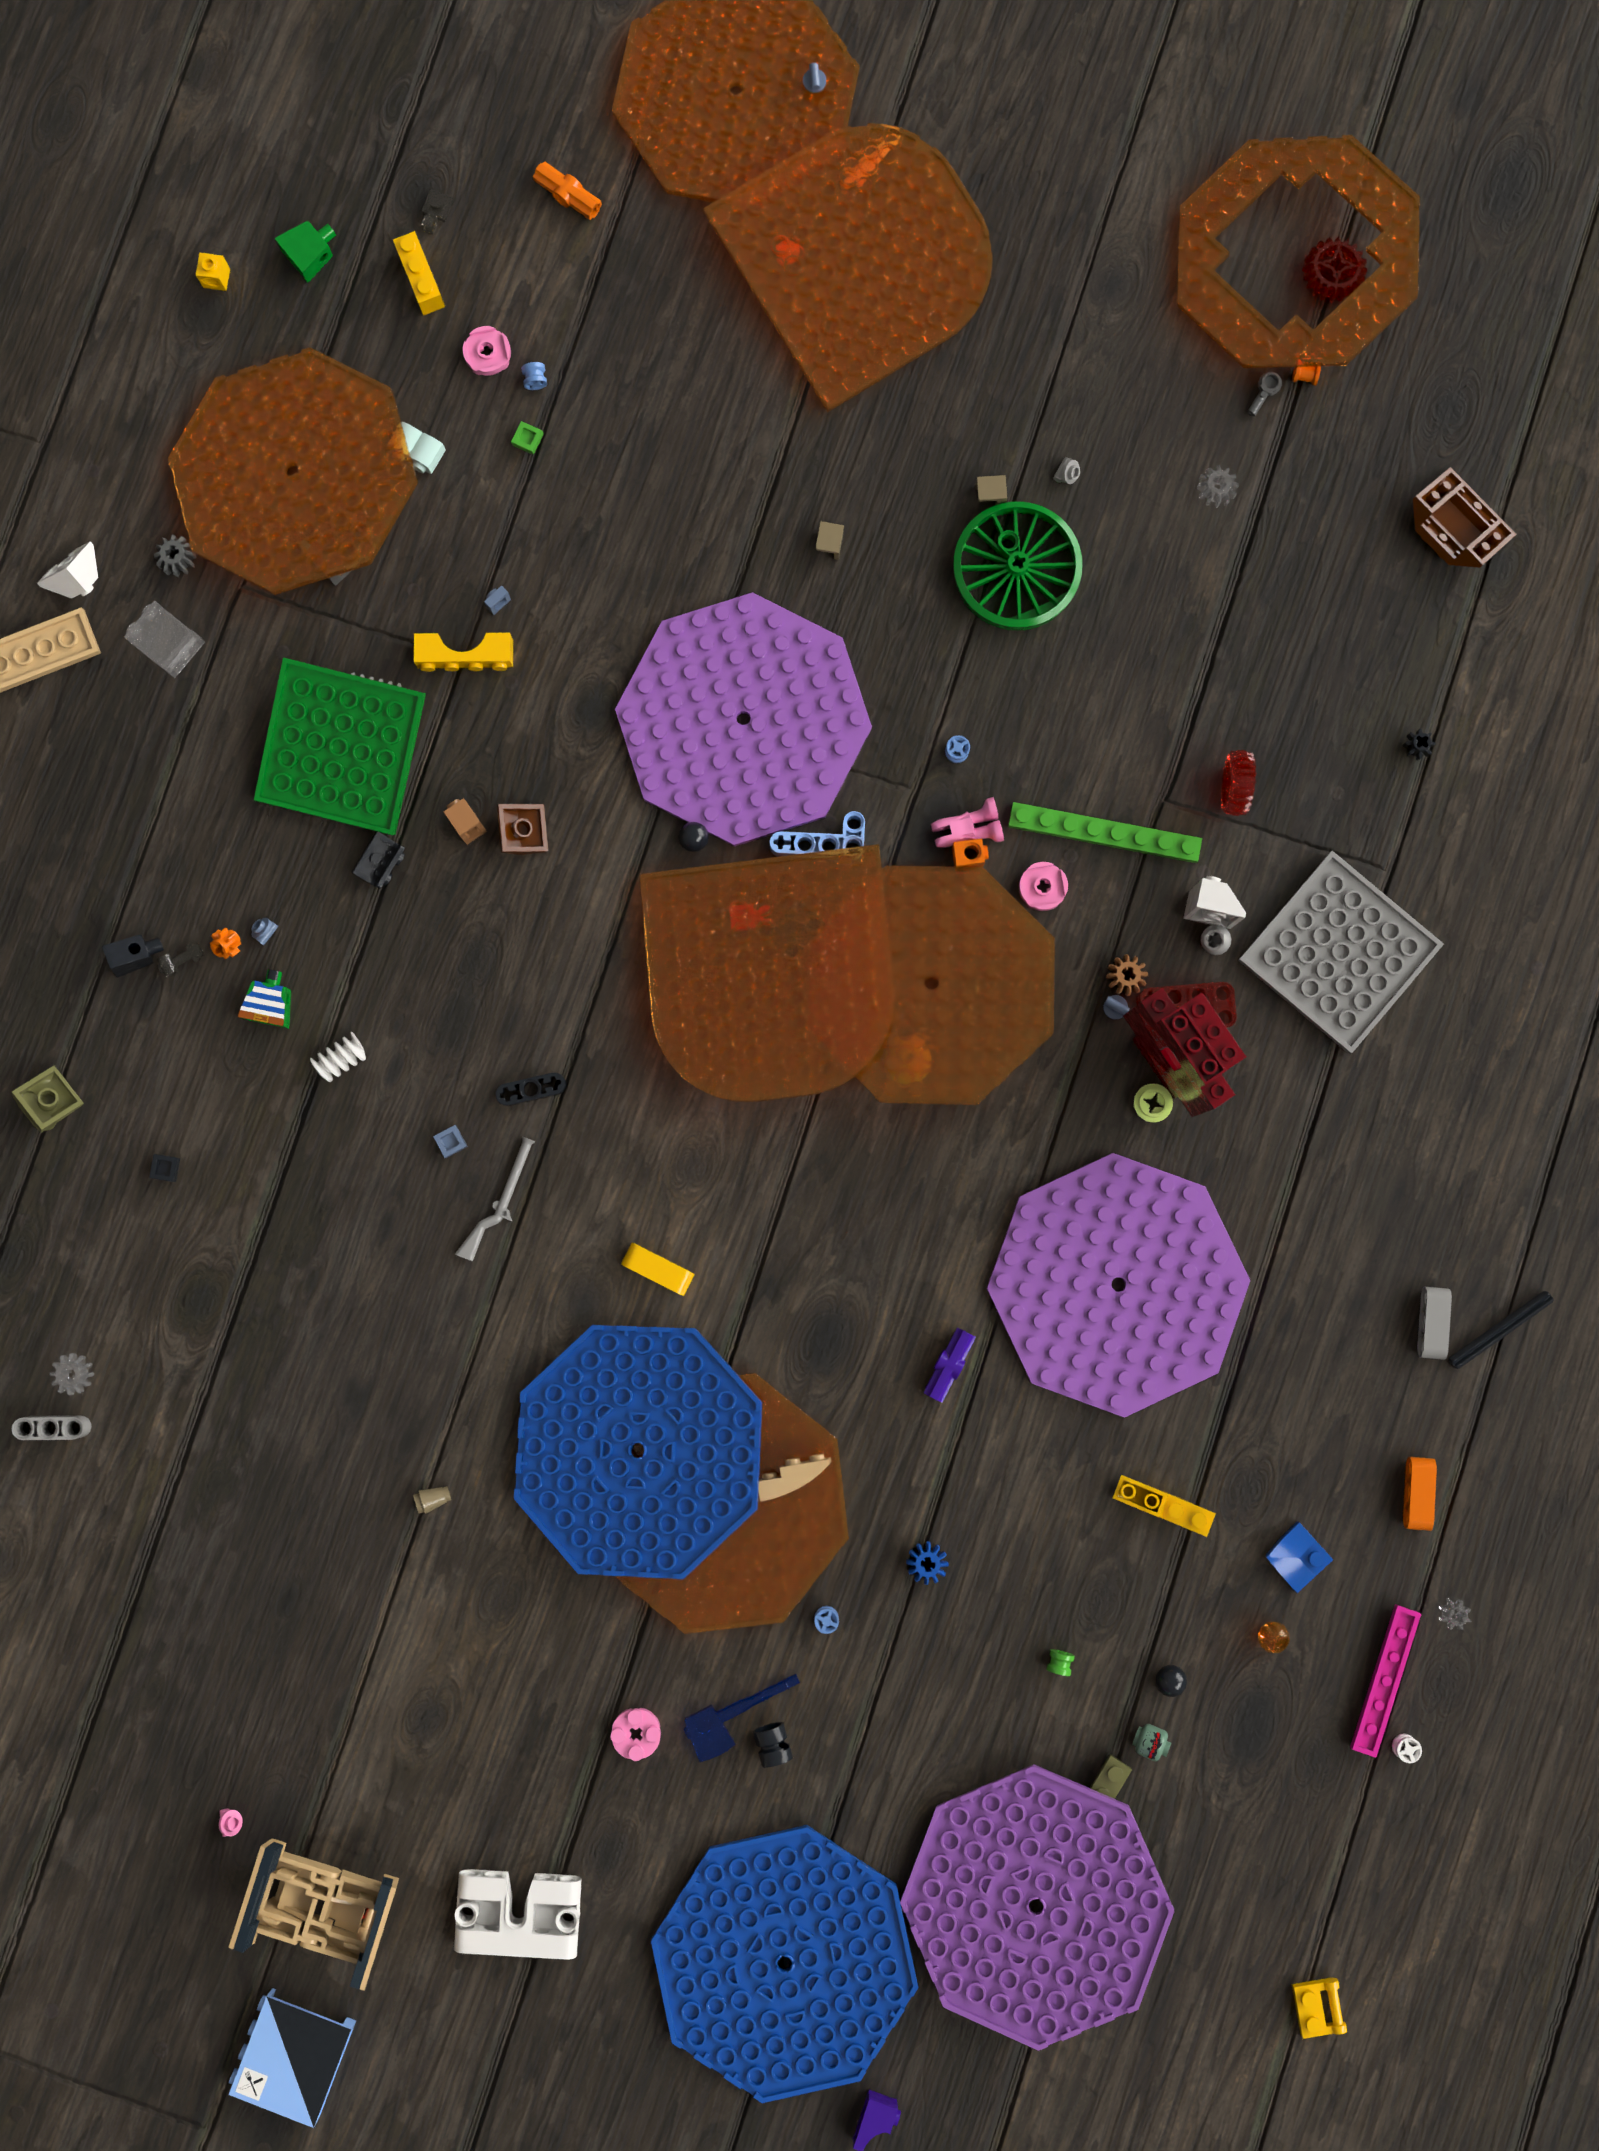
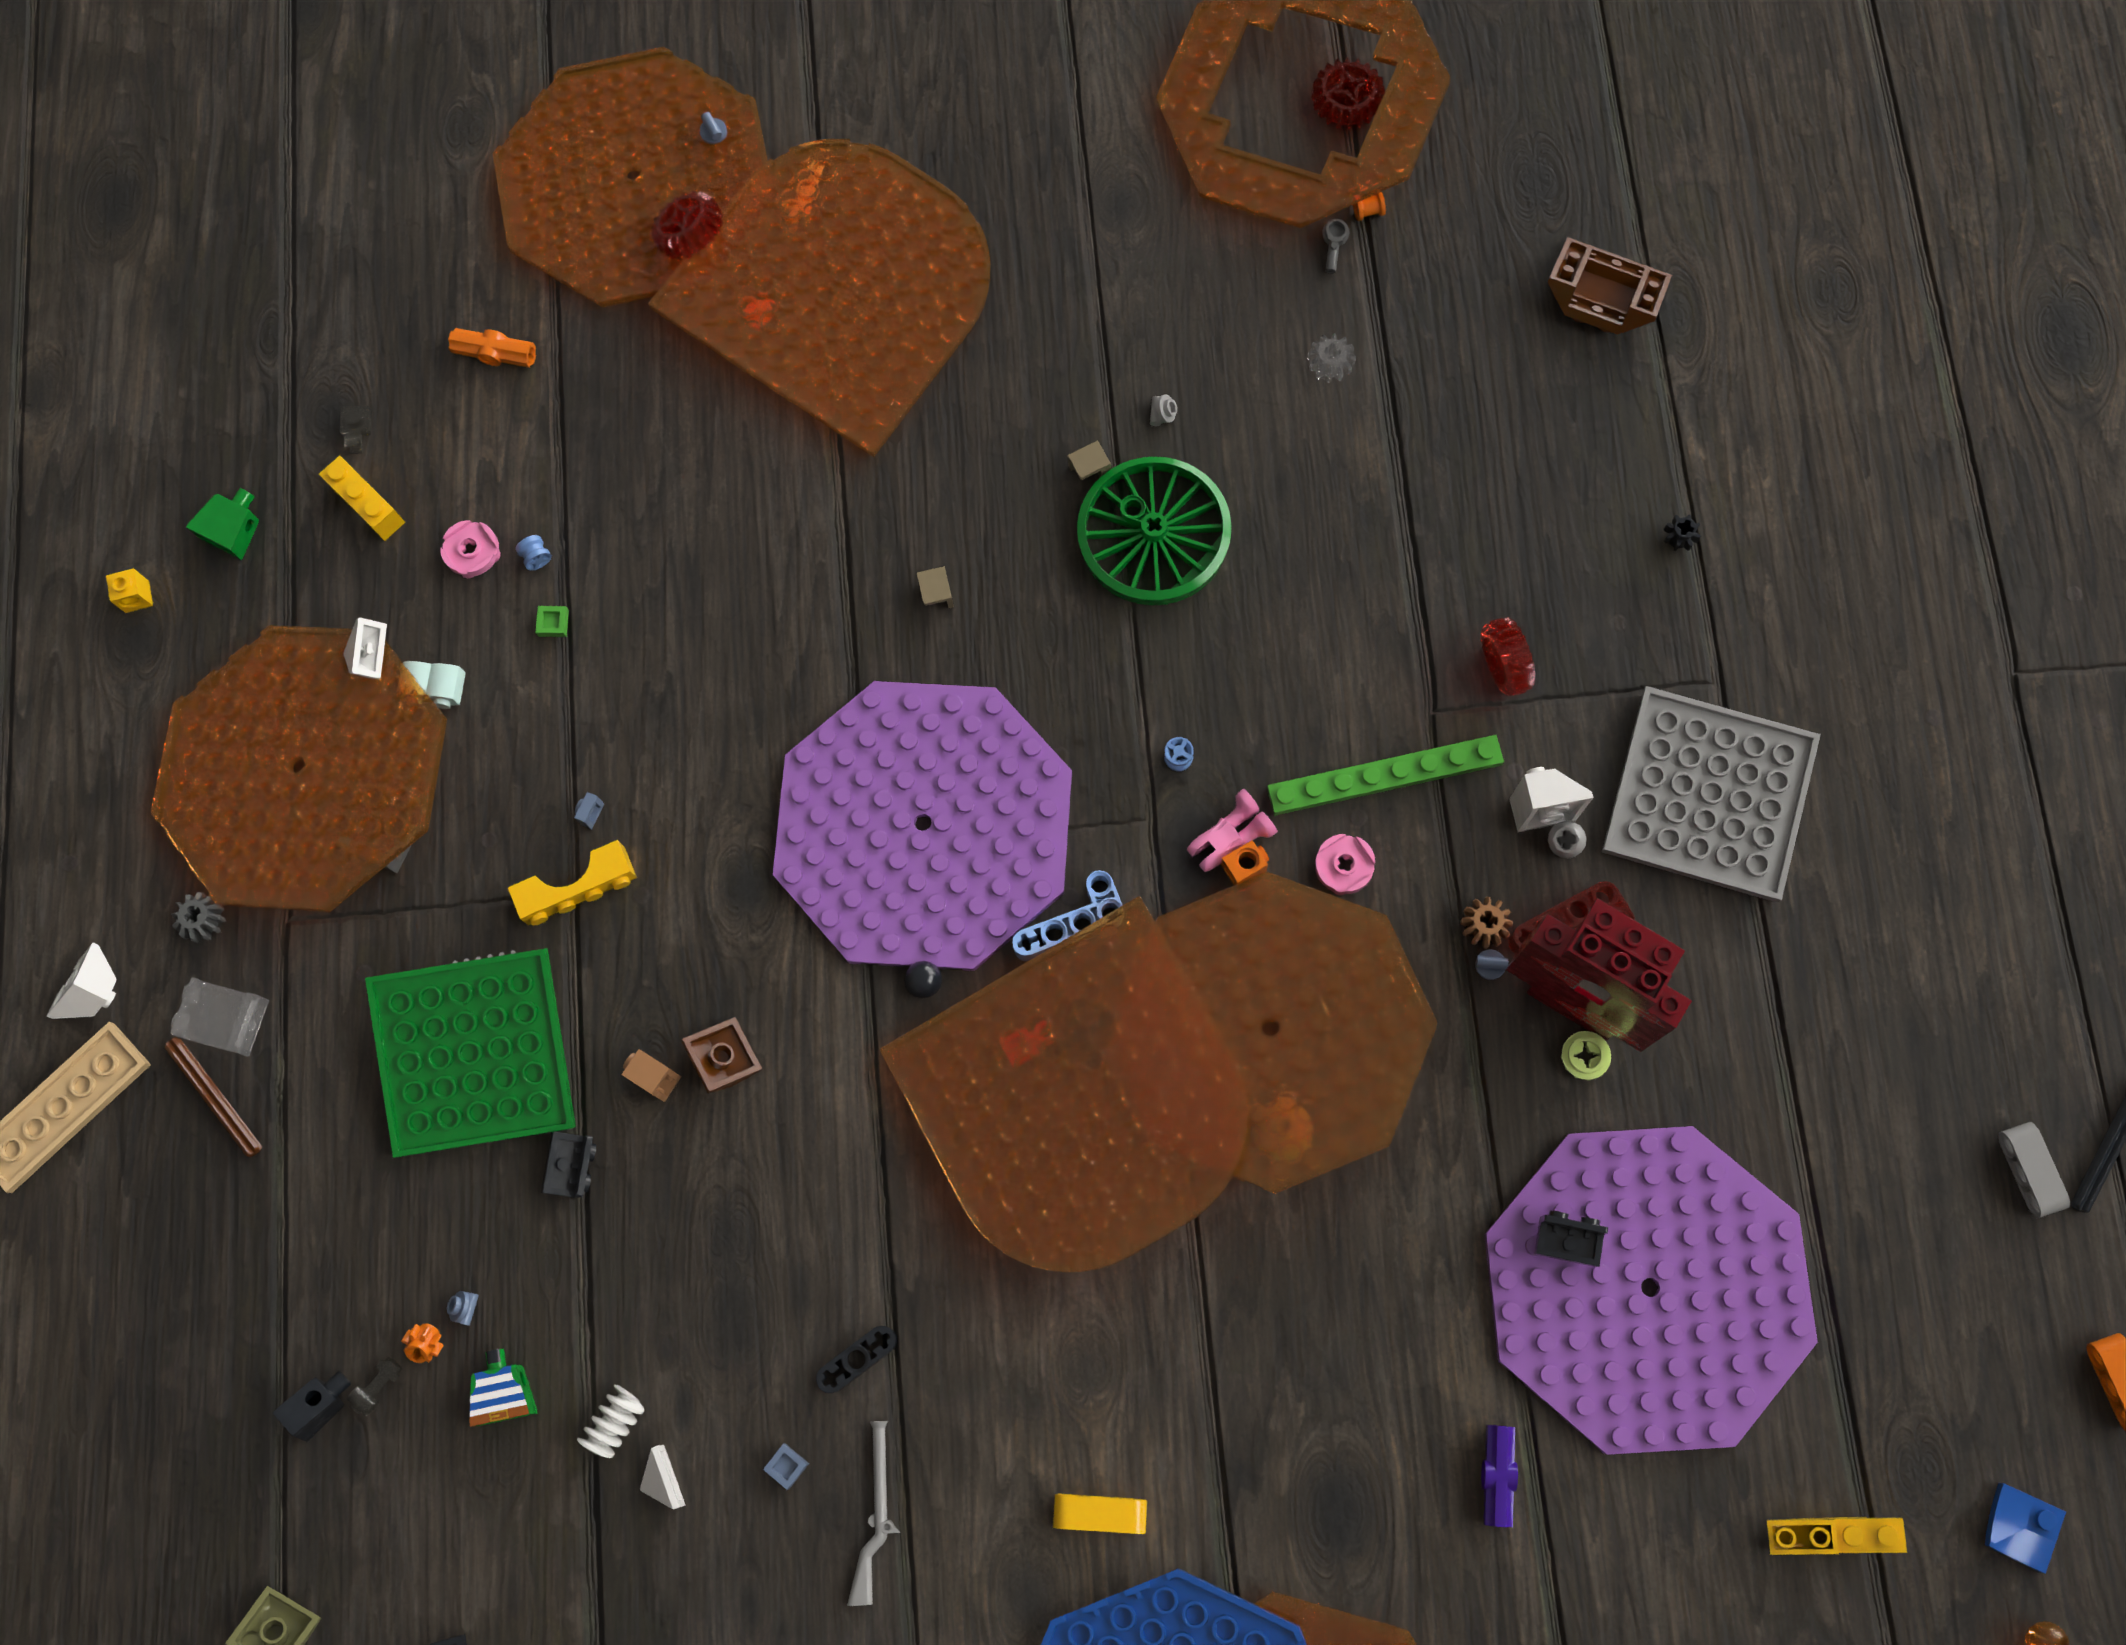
camera: 15 degrees left, 10 degrees down
none -> reddish brown axle [165,1037,262,1157]
none -> white slope [343,617,387,680]
none -> white slope [640,1445,685,1509]
none -> clear red gear [651,190,724,261]
none -> black bracket [1534,1211,1608,1267]

